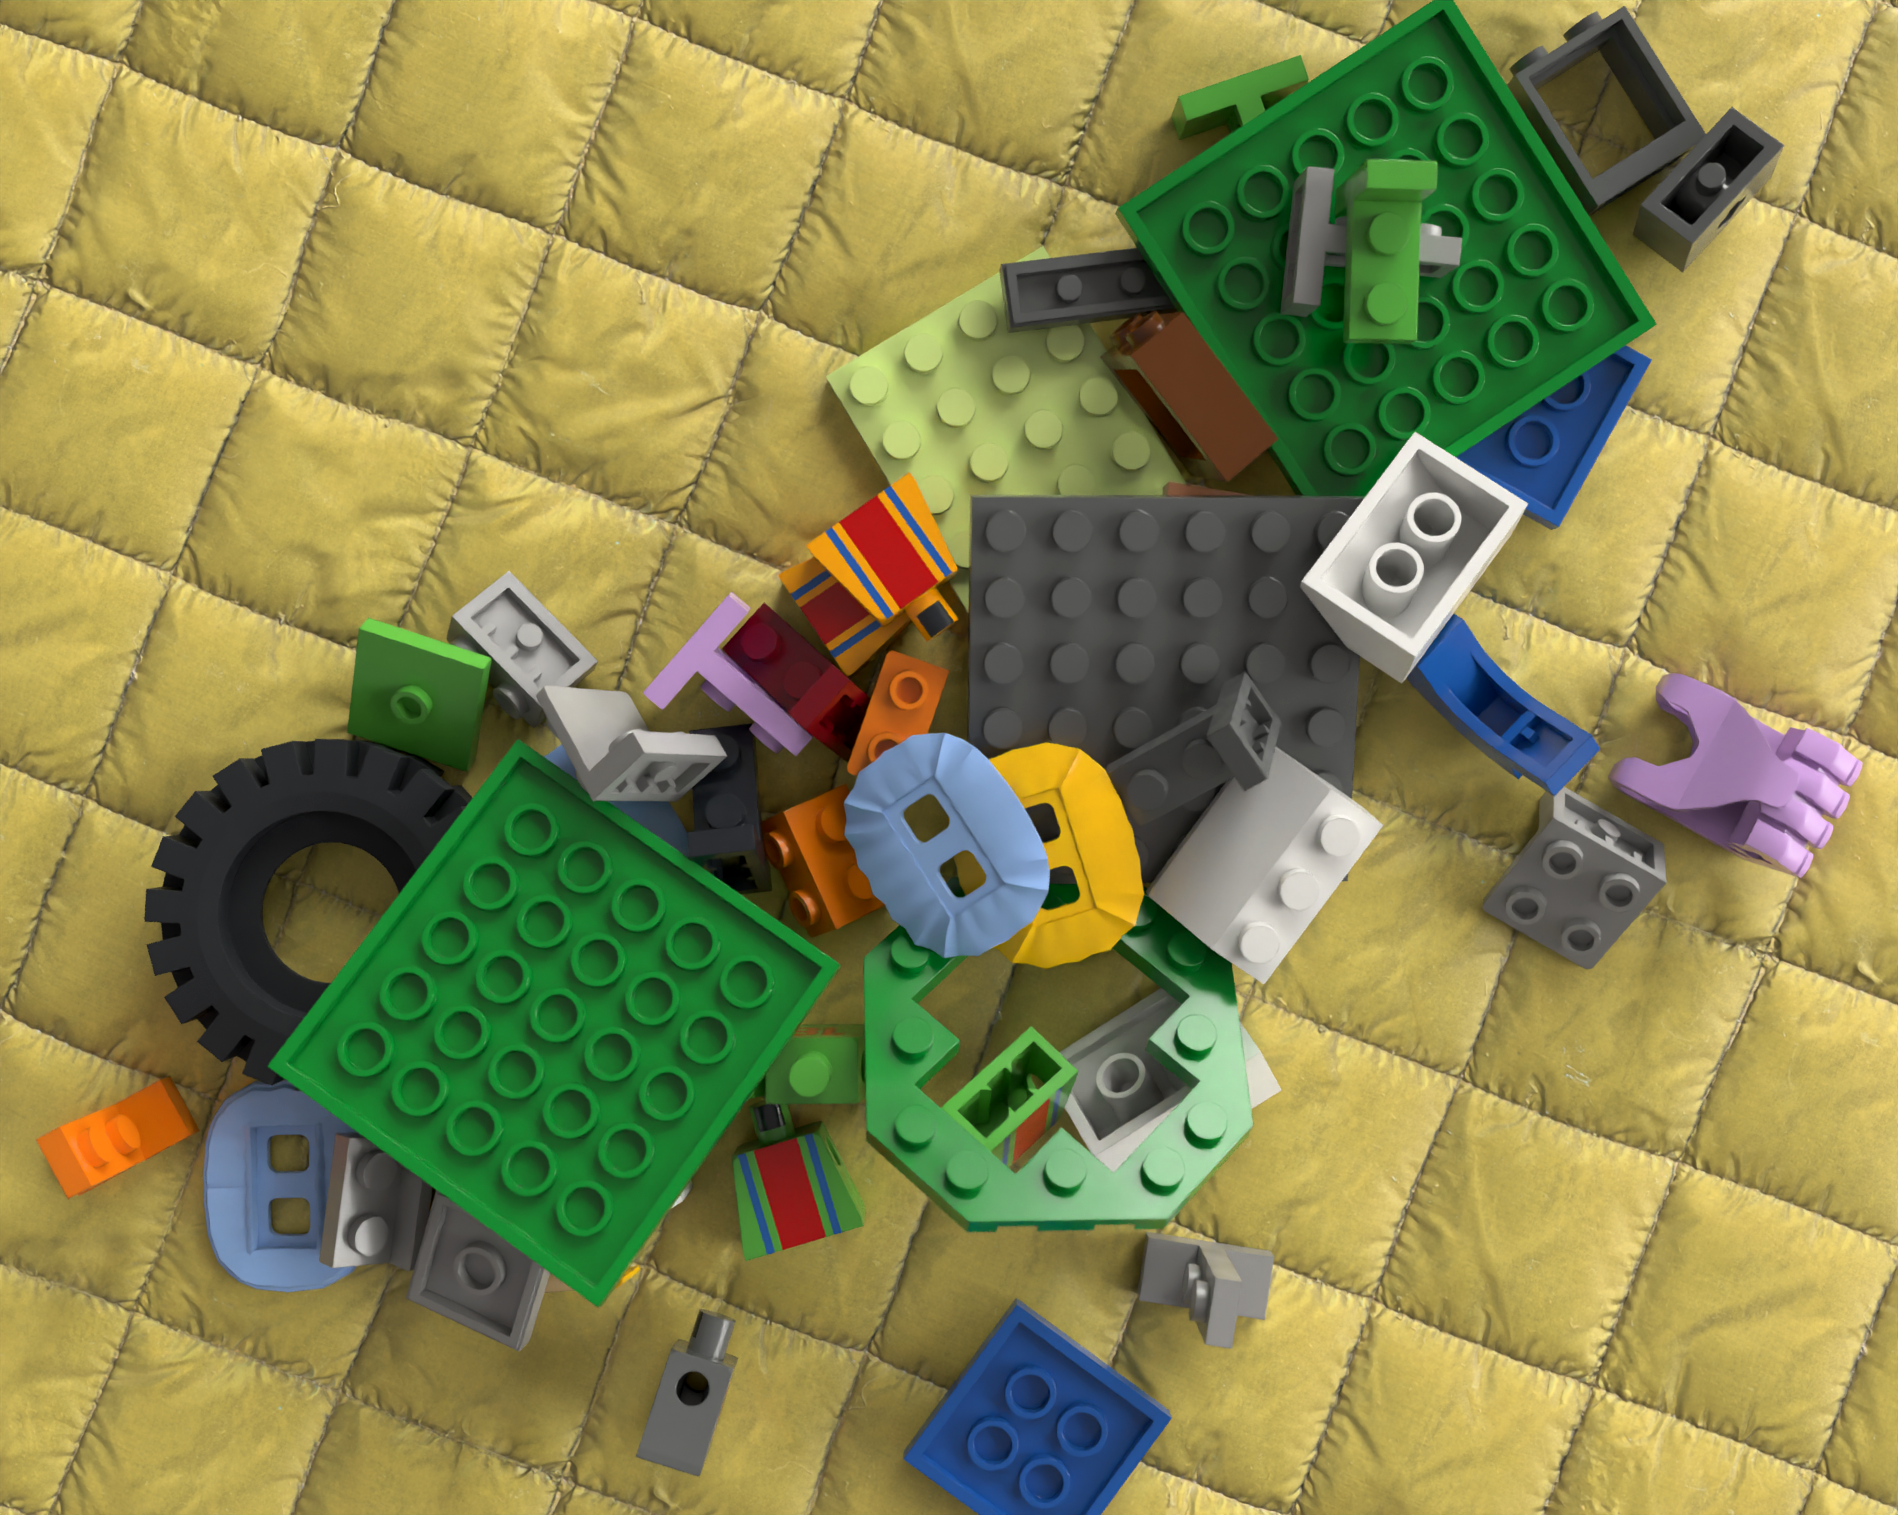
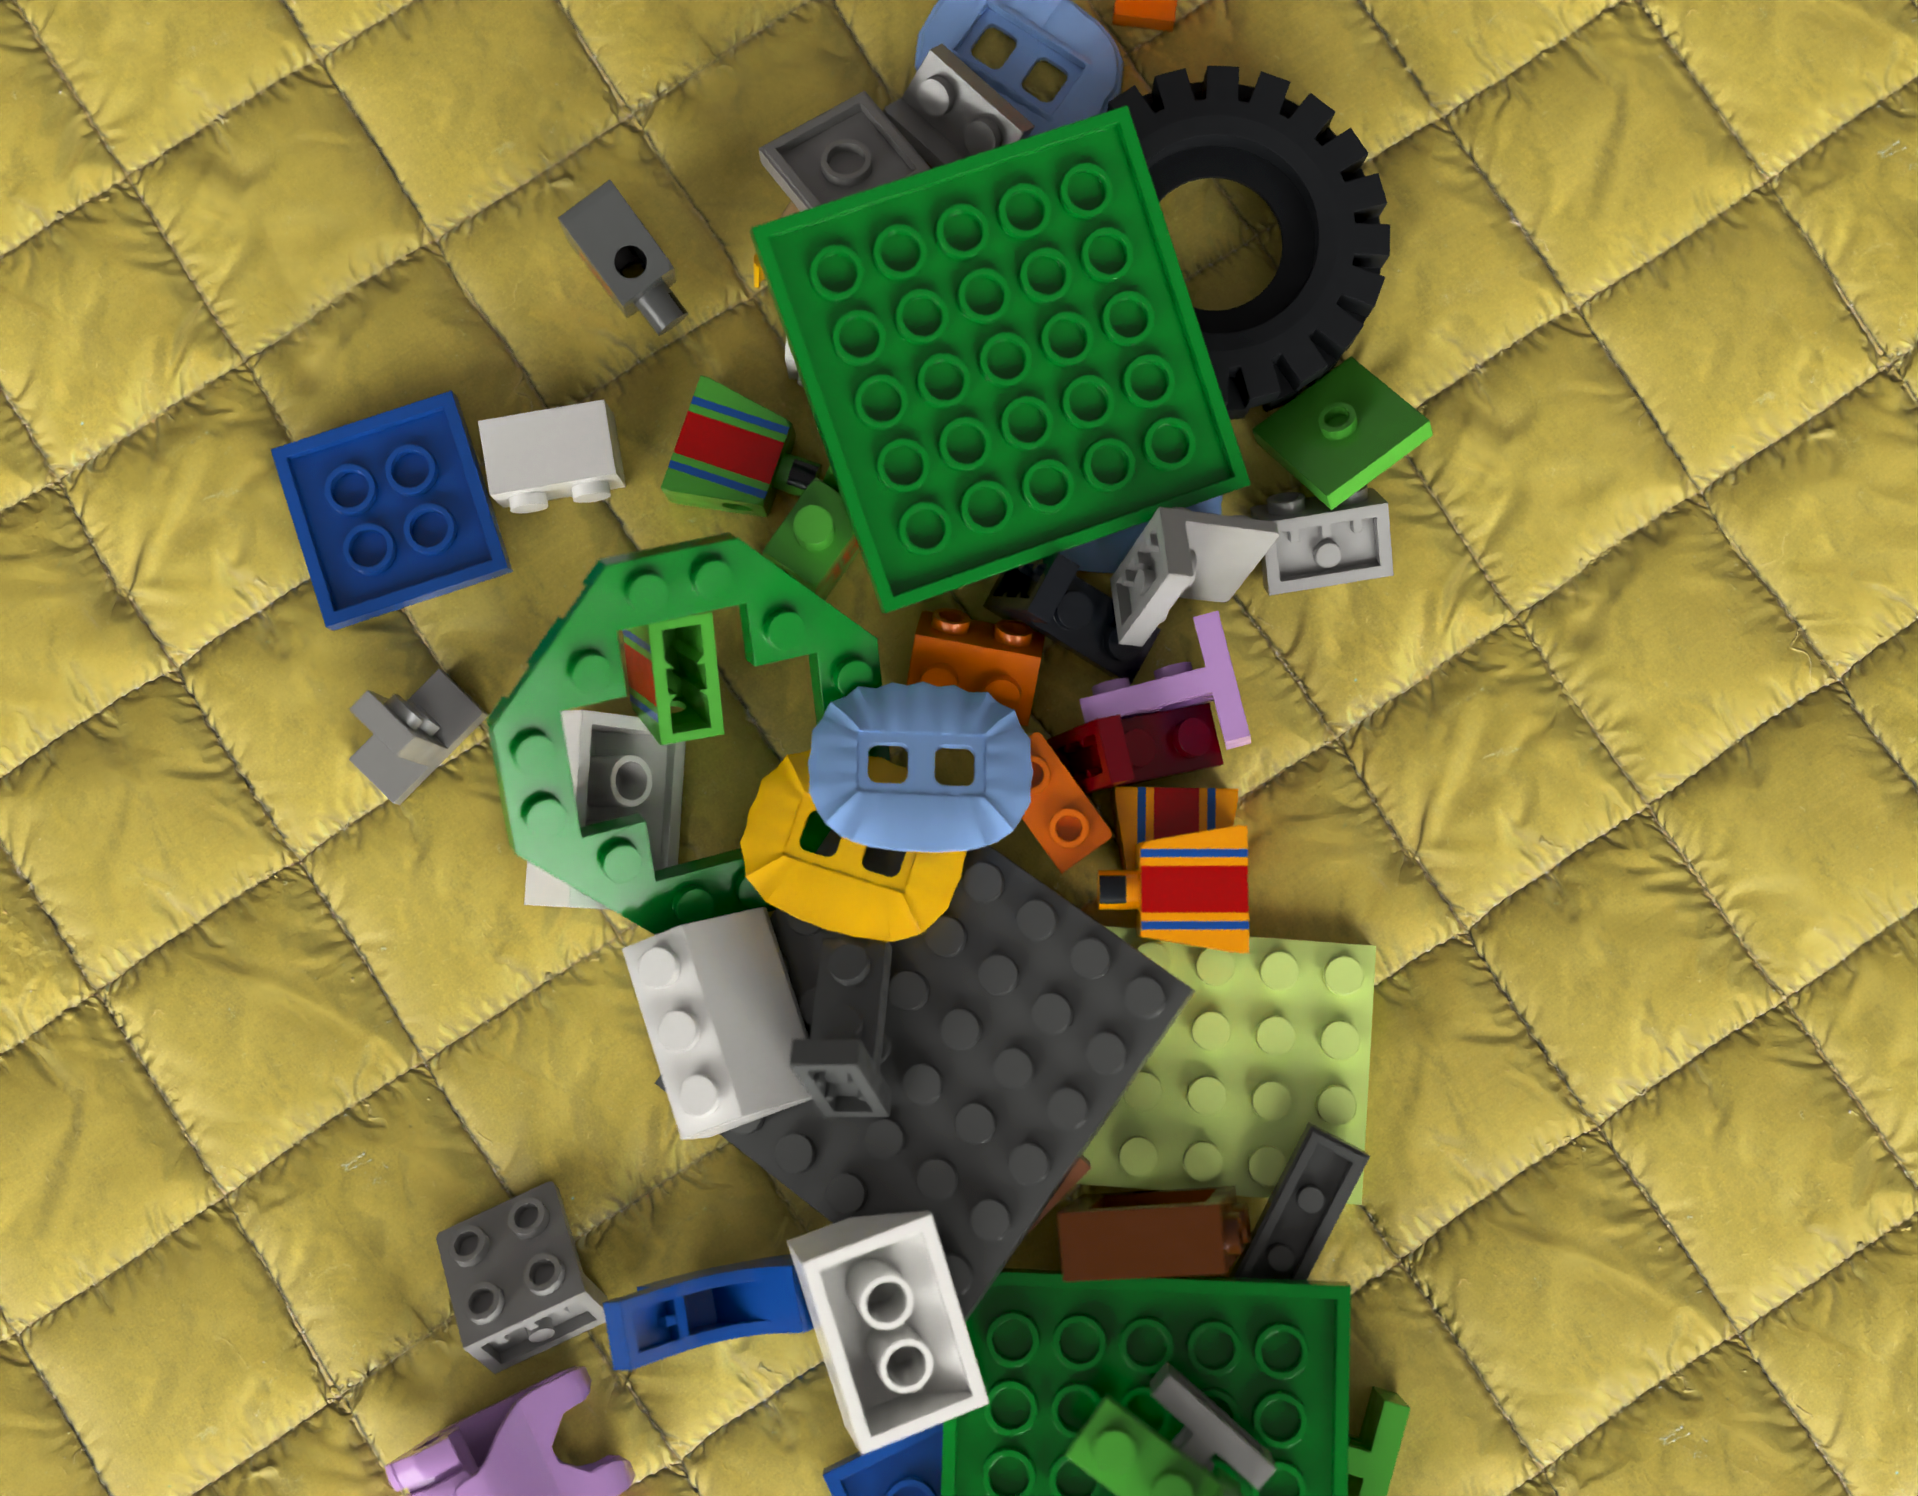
camera: 125 degrees right, 5 degrees down
none -> white brick [478,399,626,514]

